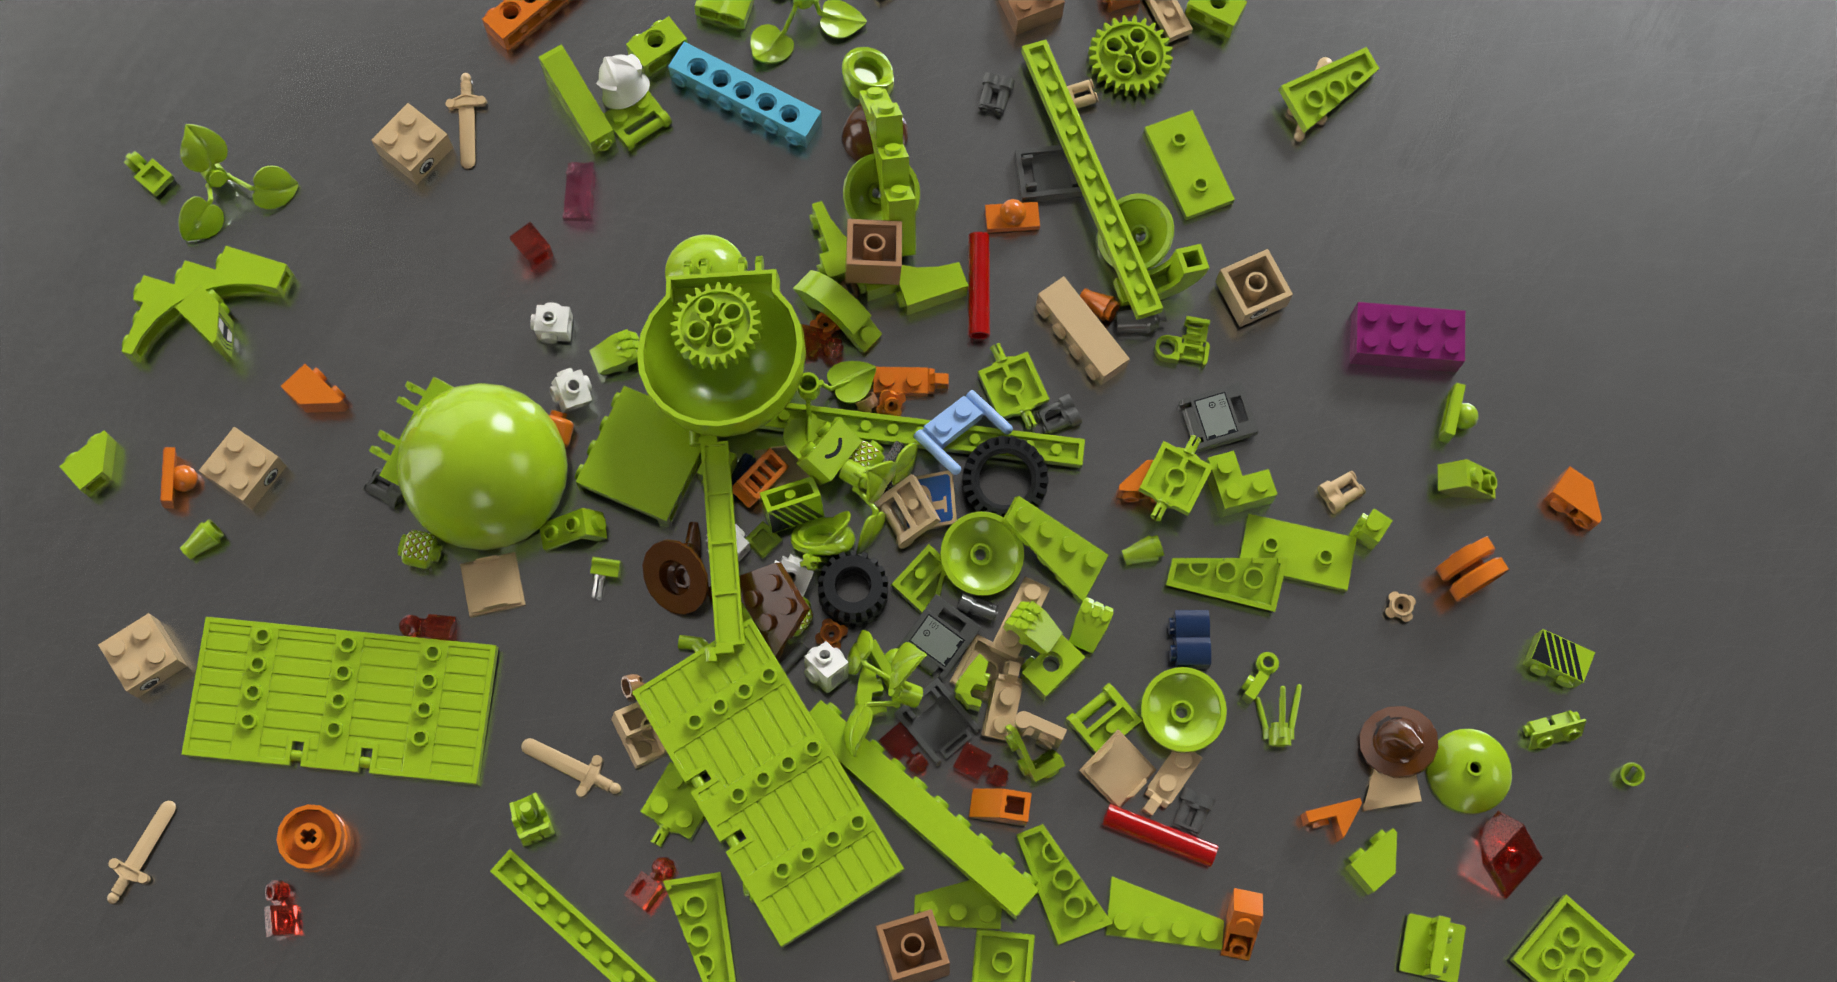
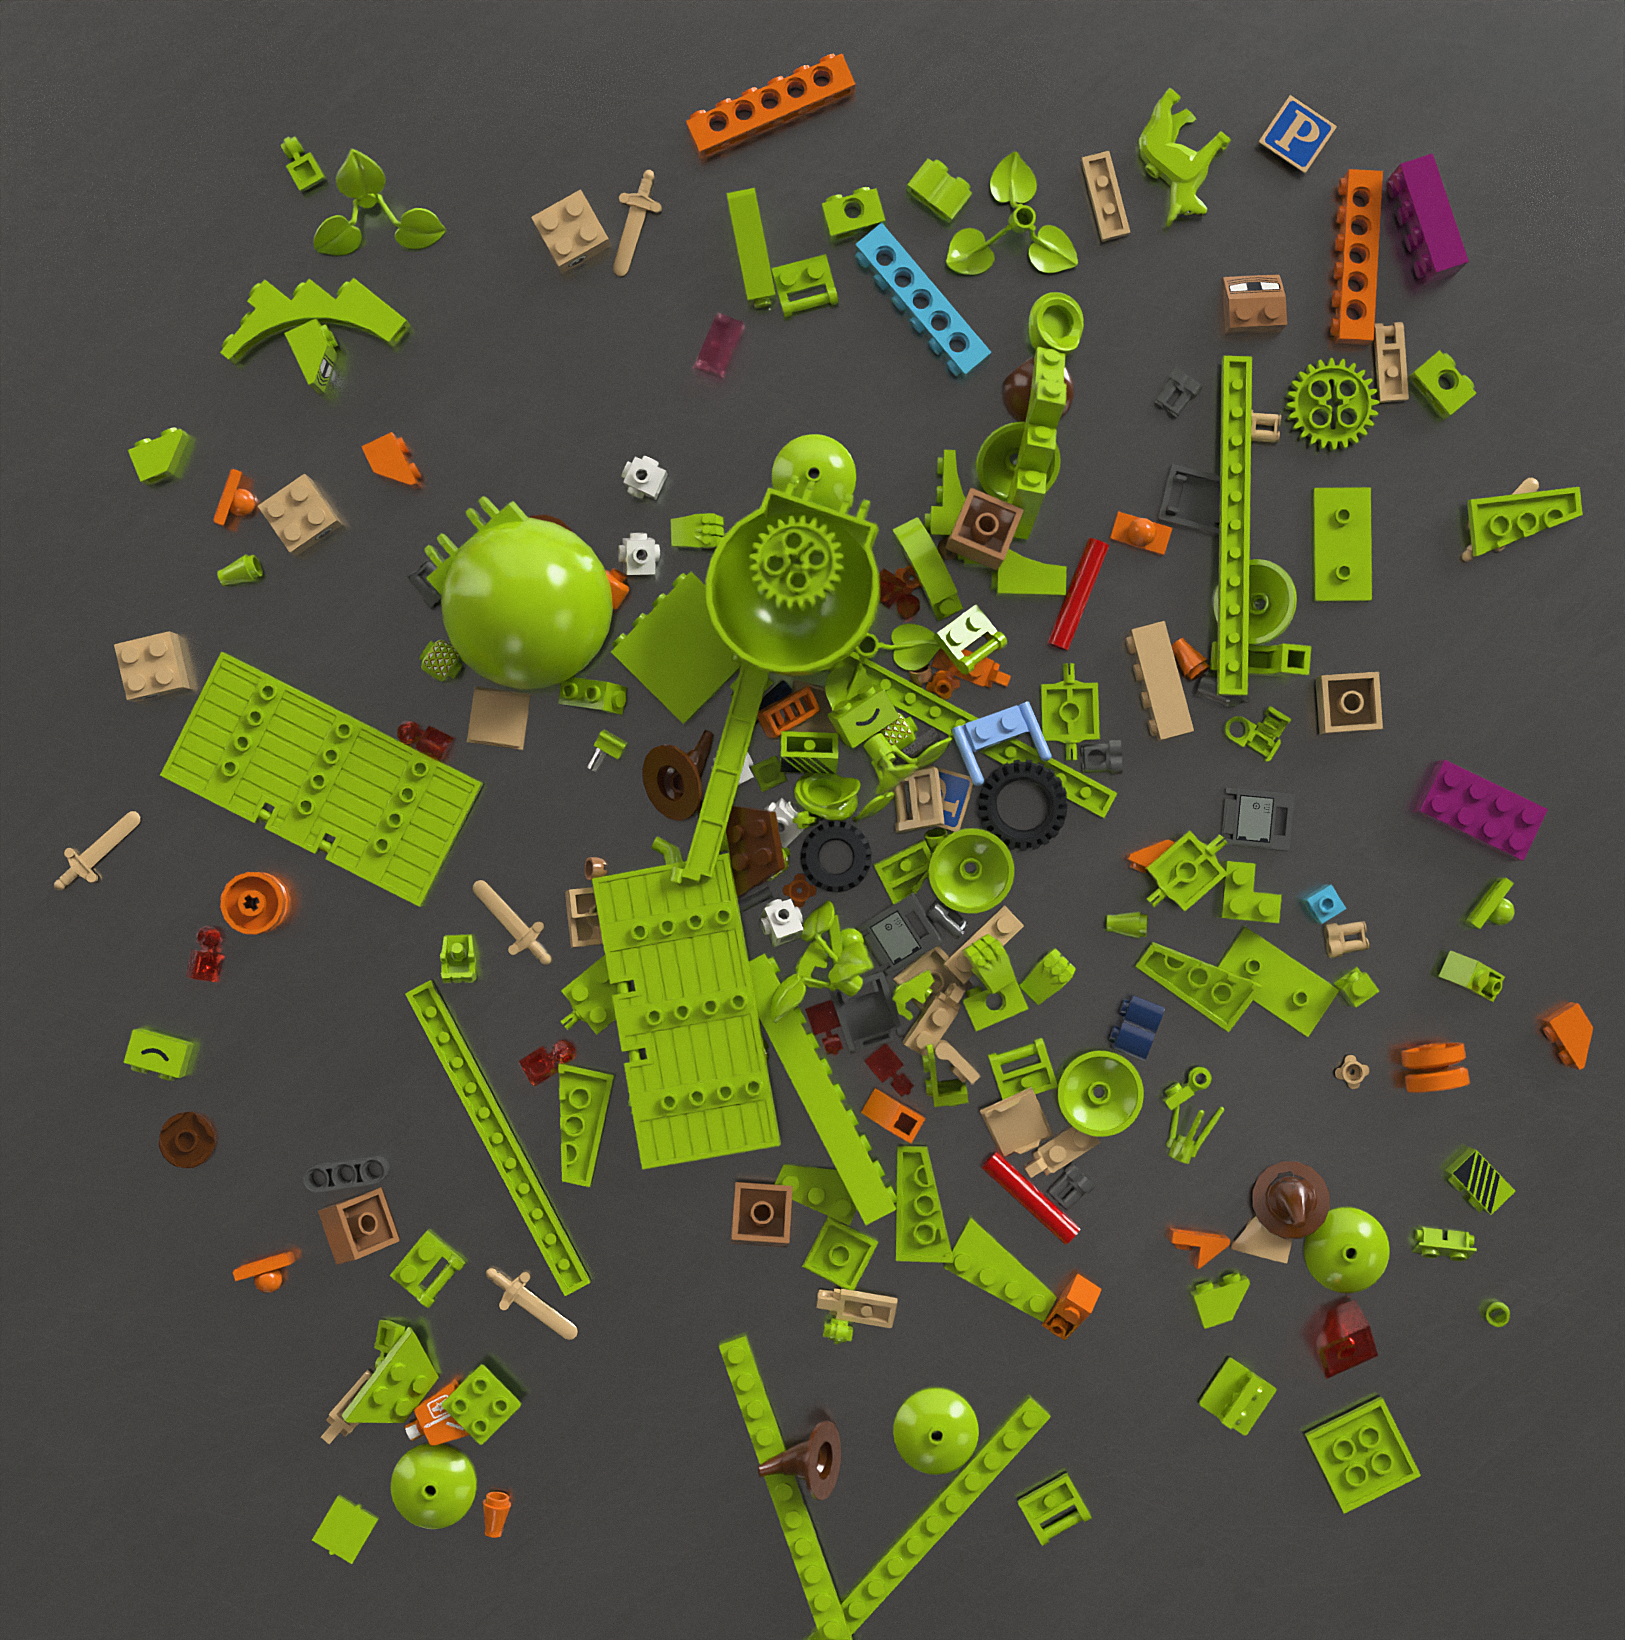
camera: 30 degrees right, 15 degrees up
clear red panel [510,222,553,271] -> none
white helmet [596,54,650,109] -> none
lime wing [1002,496,1109,603] -> none
none -> lime hinge [925,828,948,851]
none -> plate [933,604,1007,675]
none -> medium azure brick [1301,884,1346,924]

